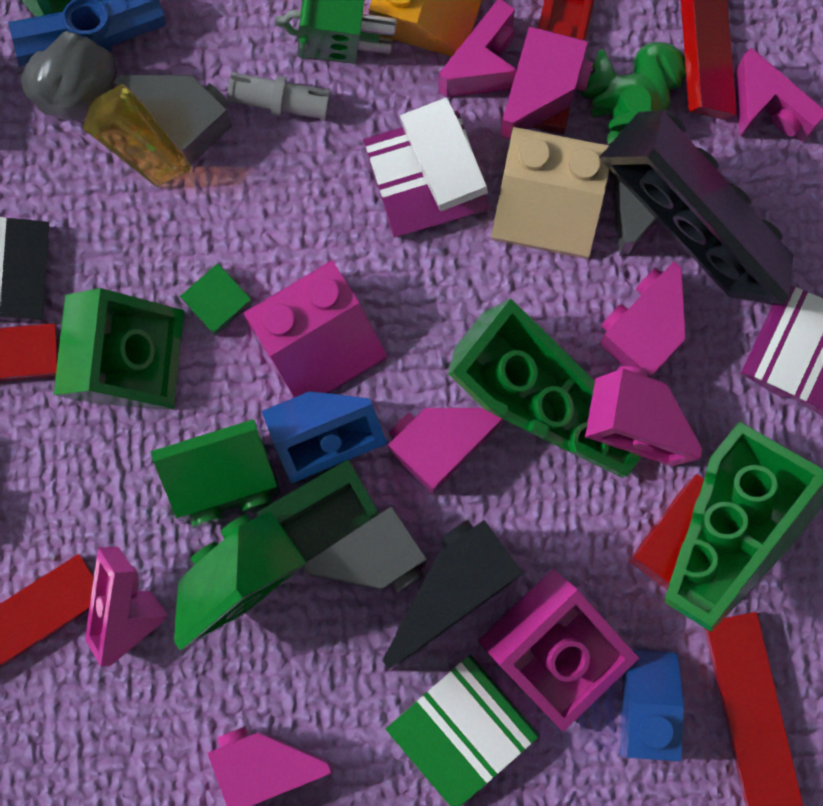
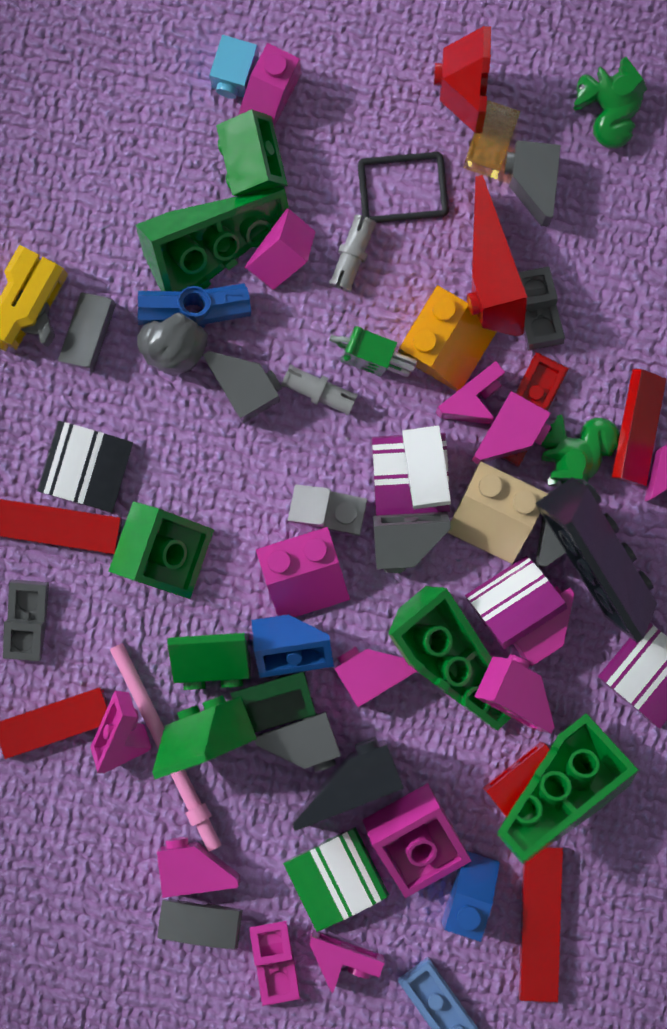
camera: 15 degrees right, 5 degrees up
clear yellow slope [82,84,191,187] -> none
green tile [180,263,253,336] -> none
none -> bright pink bar [110,643,222,852]
none -> light grey slope [288,485,367,536]
none -> dark grey slope [373,512,451,573]
none -> magenta slope [465,555,567,649]

